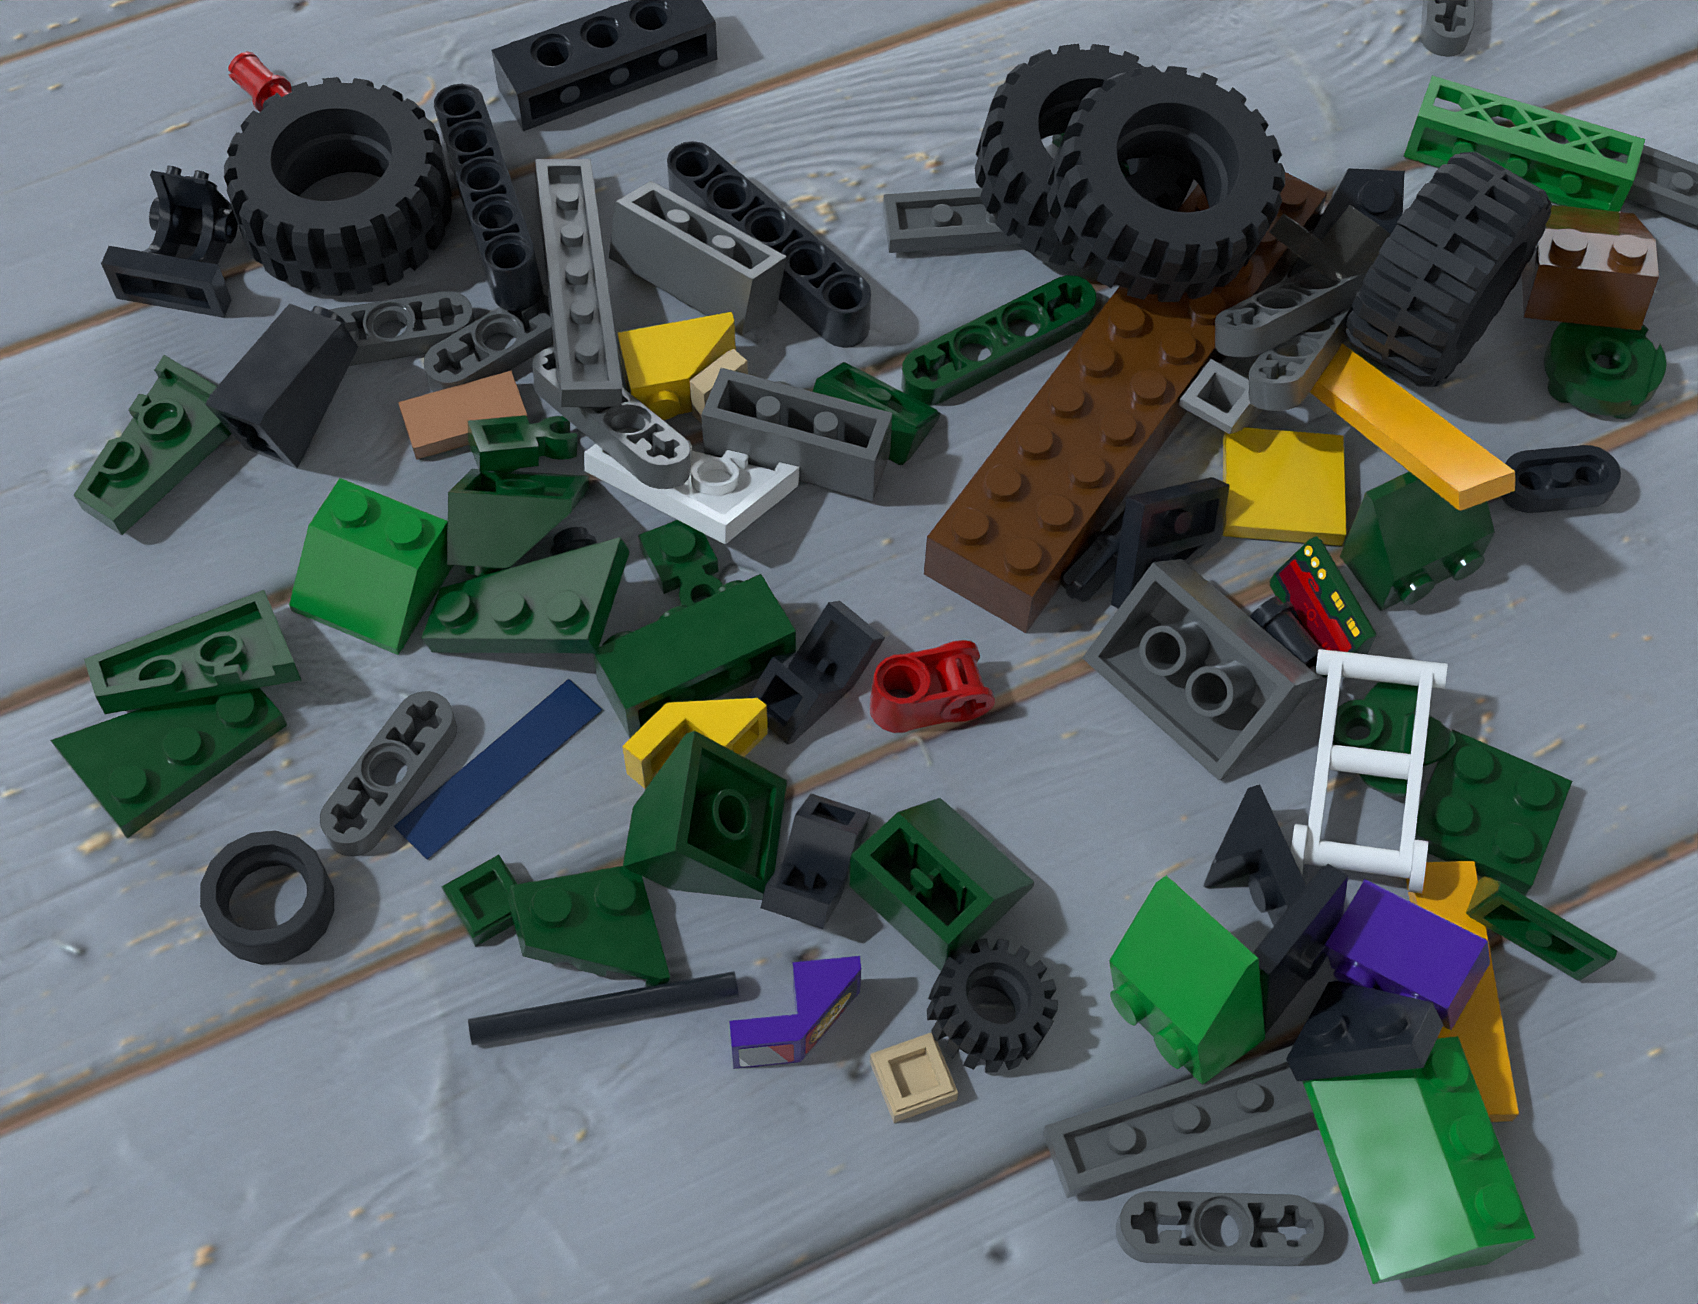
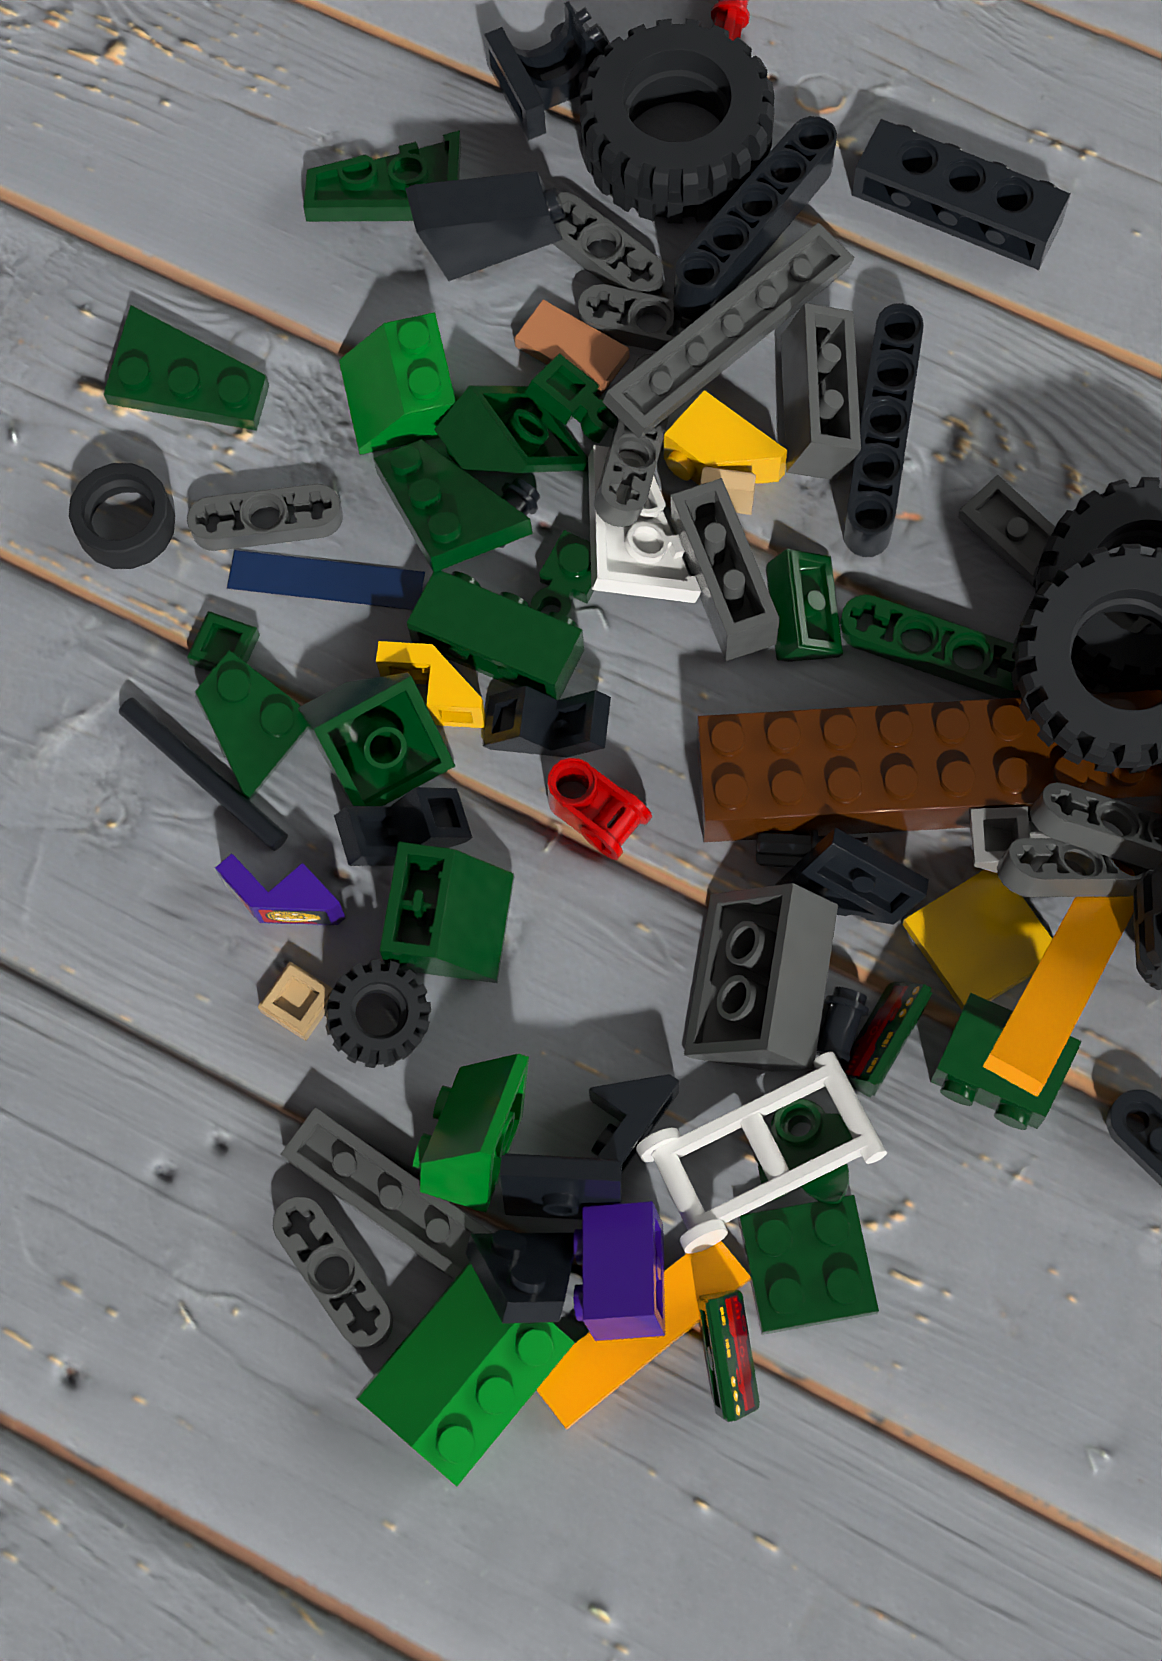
camera: 60 degrees right, 10 degrees up
dark green wing [84,590,302,715] -> none

